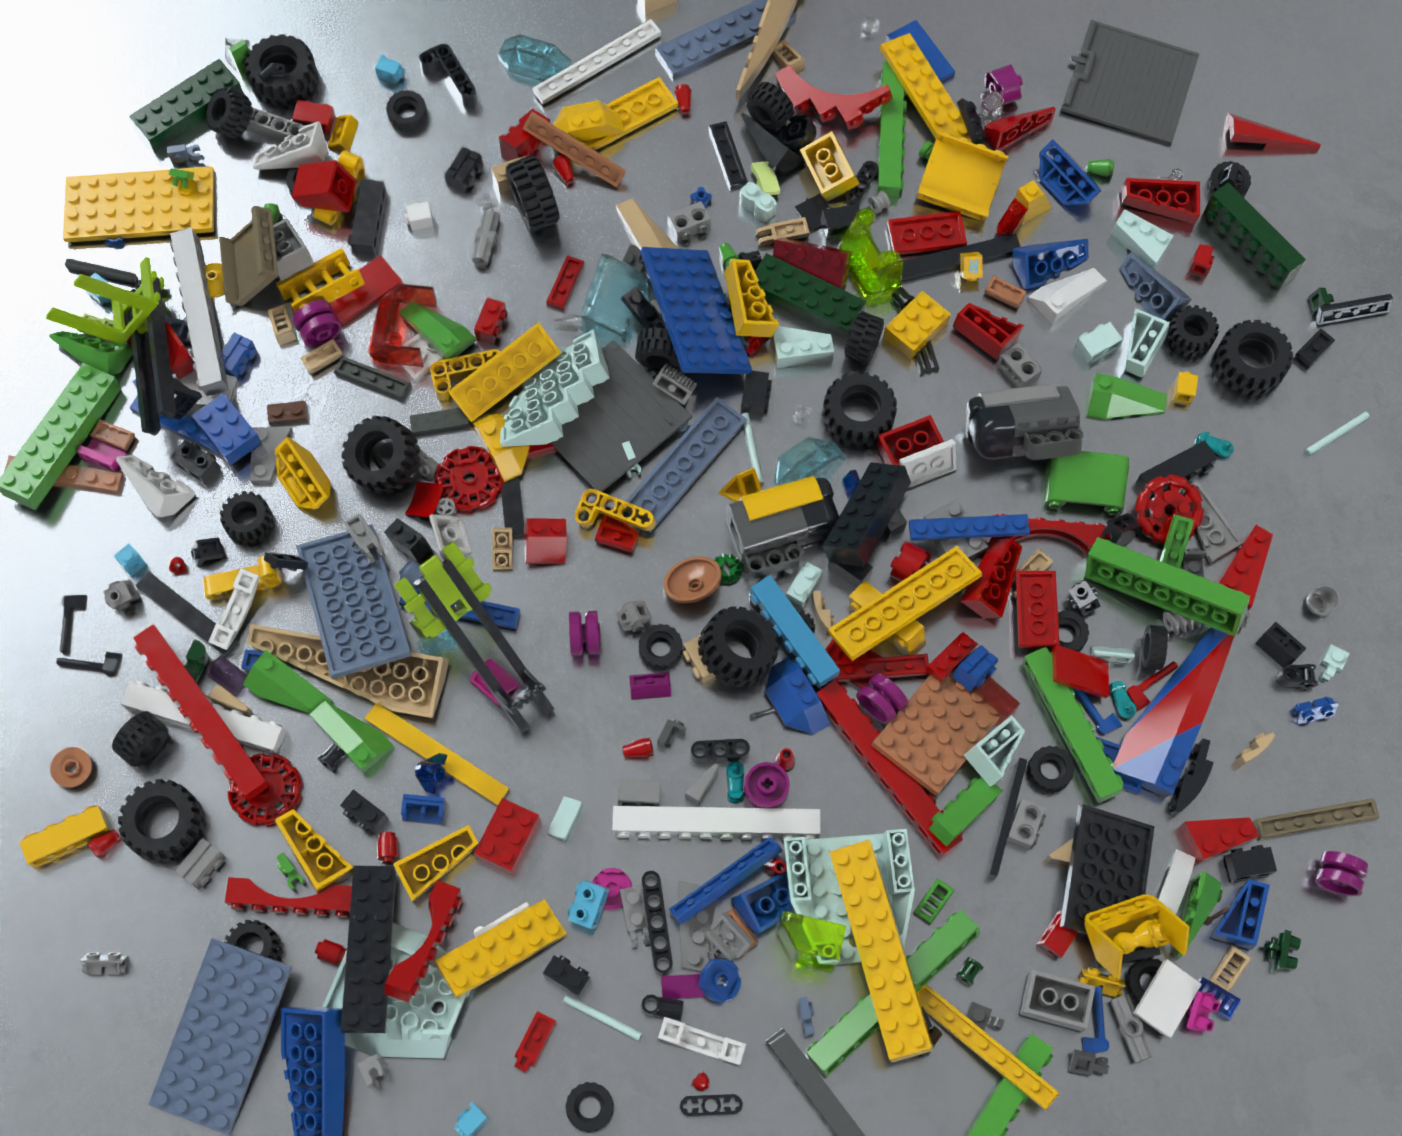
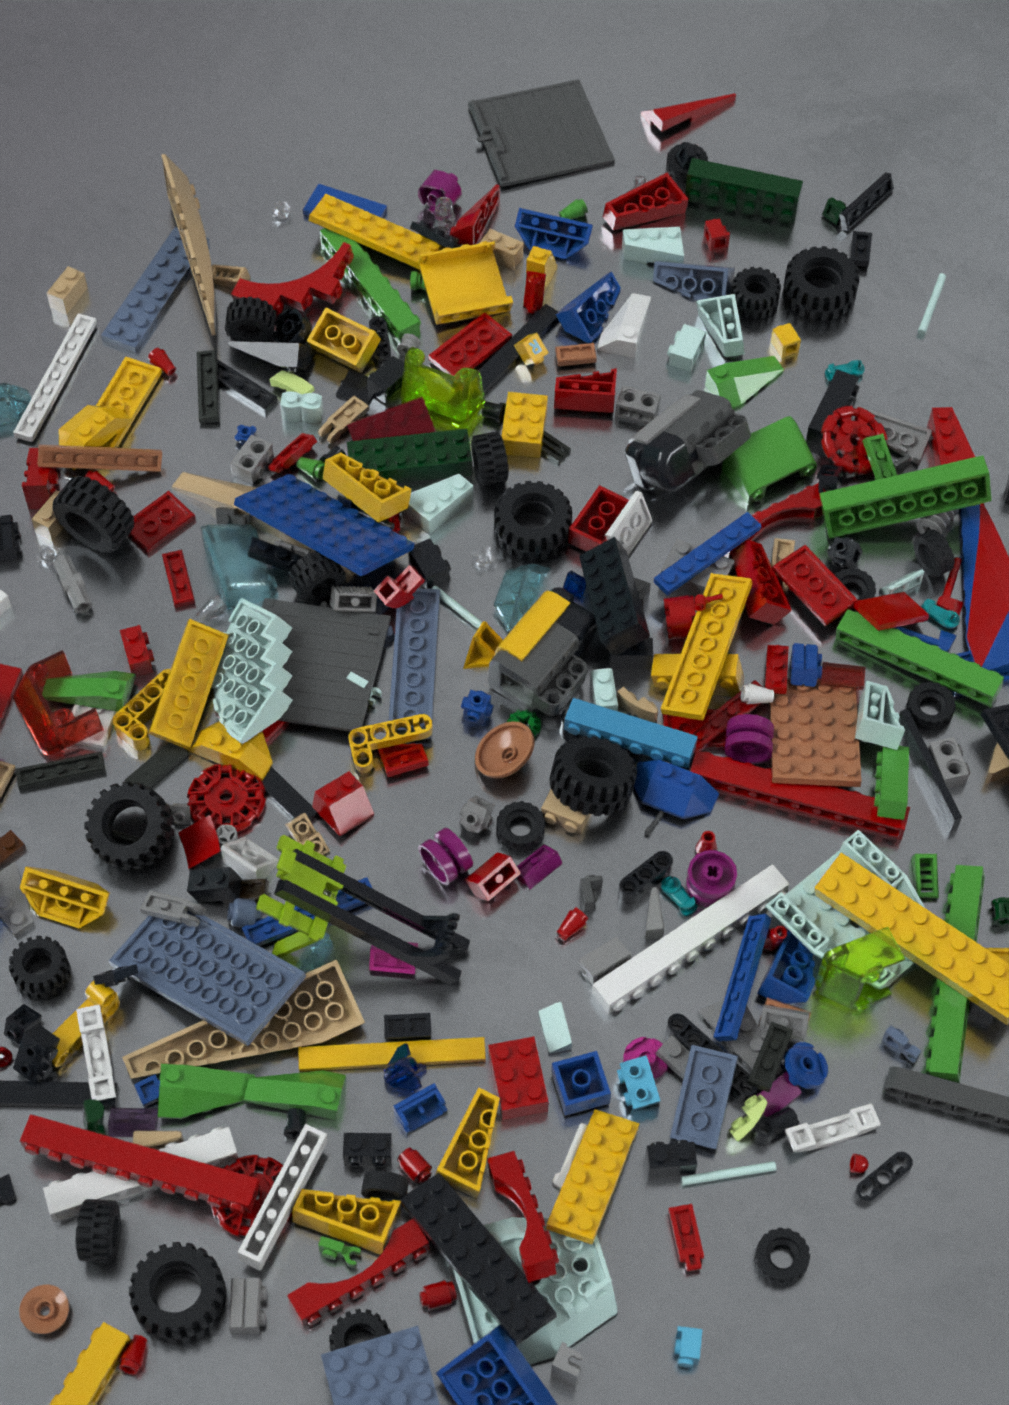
camera: 35 degrees left, 10 degrees down
none -> black brick [13,1024,60,1083]
none -> red tile [129,491,196,554]
none -> pearl dark grey tile [197,350,220,424]
none -> white brick [238,1124,327,1271]
none -> red hinge [268,433,317,473]
none -> black tyre [361,1170,409,1202]
none -> red brick [374,565,425,608]
none -> black hinge [384,1013,431,1039]
none -> blue brick [461,690,494,726]
none -> red brick [465,852,521,901]
none -> tan brick [481,229,524,271]
none -> blue brick [551,1051,611,1116]
none -> sand blue plate [670,1045,738,1150]
none -> red hand [694,593,723,611]
none -> yellowish green slope [728,1094,768,1142]
none -> white cone [741,683,774,704]
none -> pearl dark grey tile [747,1021,793,1093]

